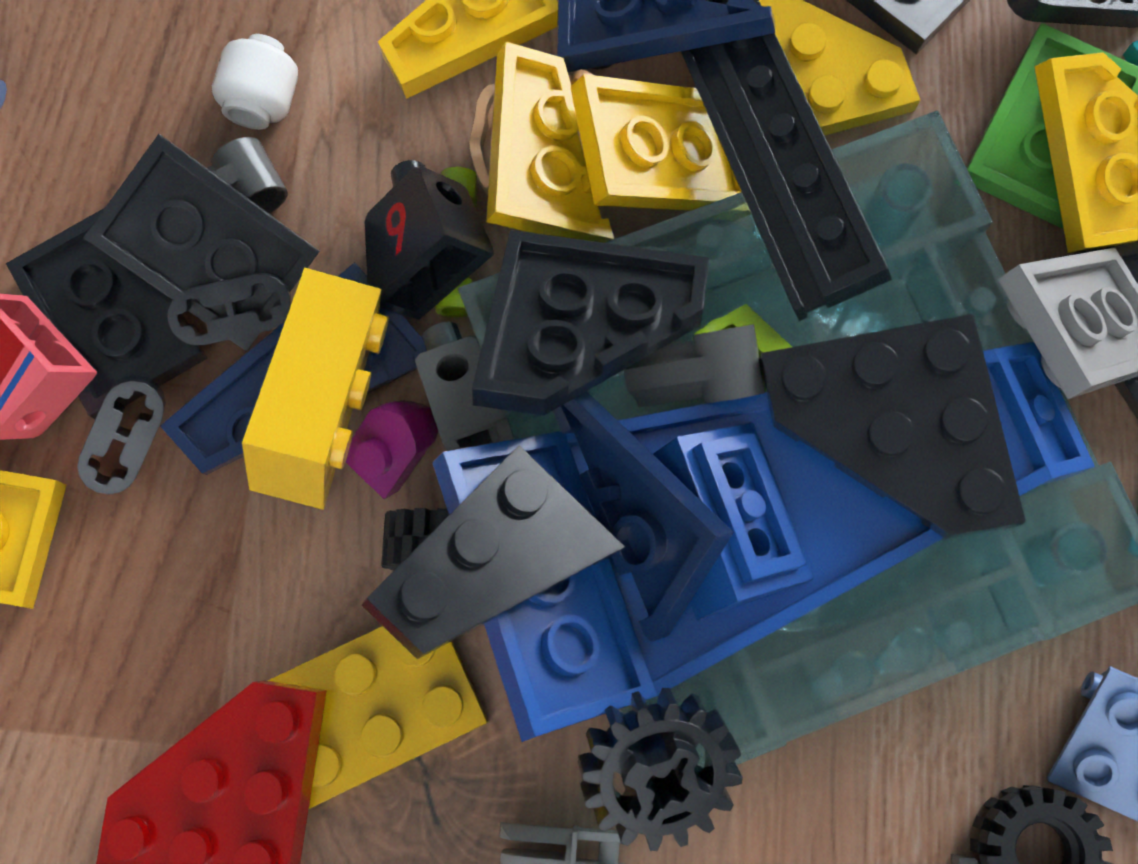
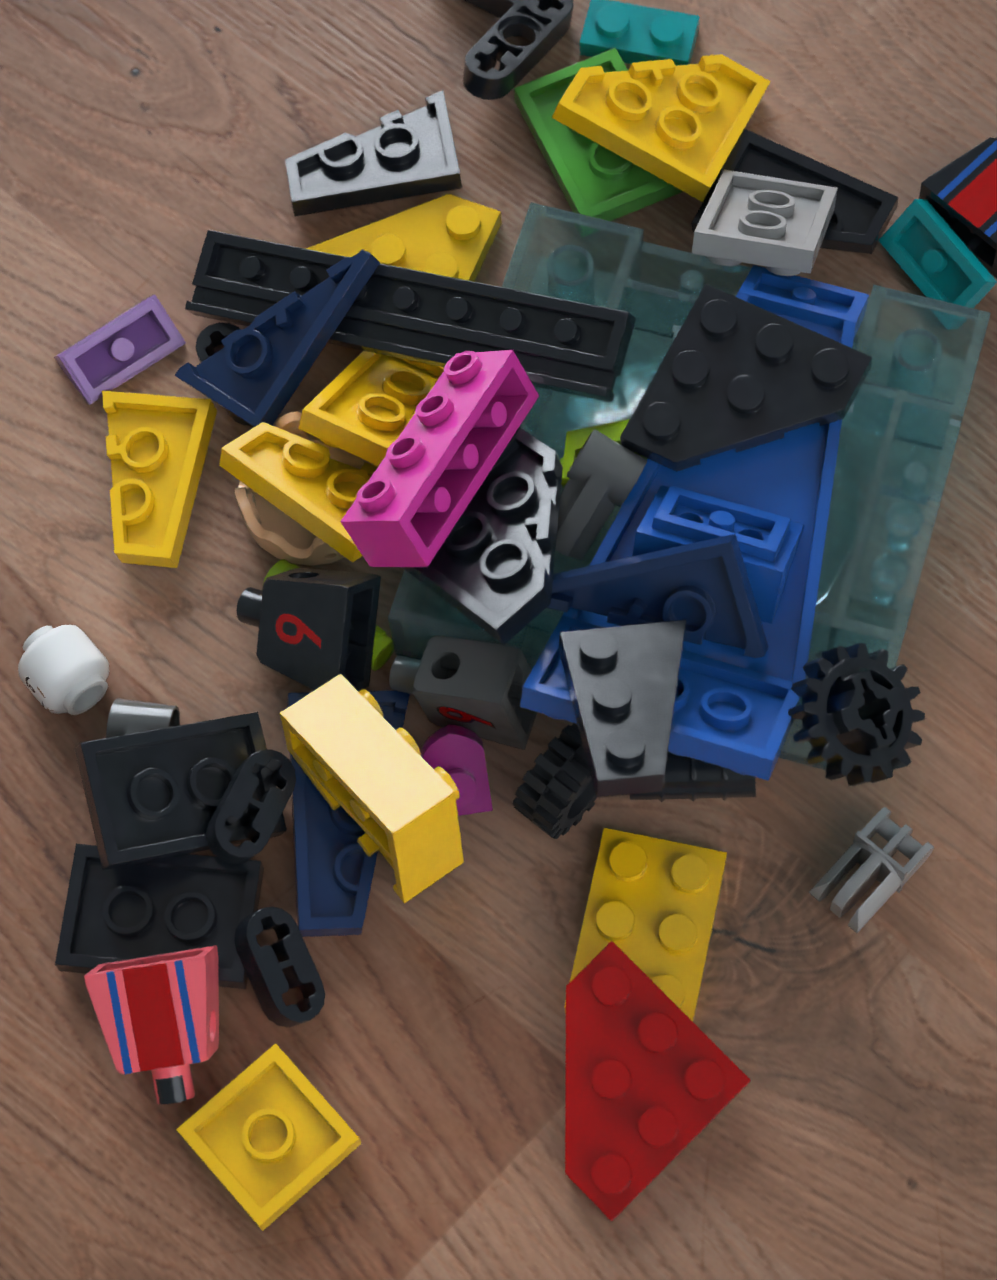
camera: 50 degrees left, 10 degrees down
none -> dark pink brick [340,350,539,567]

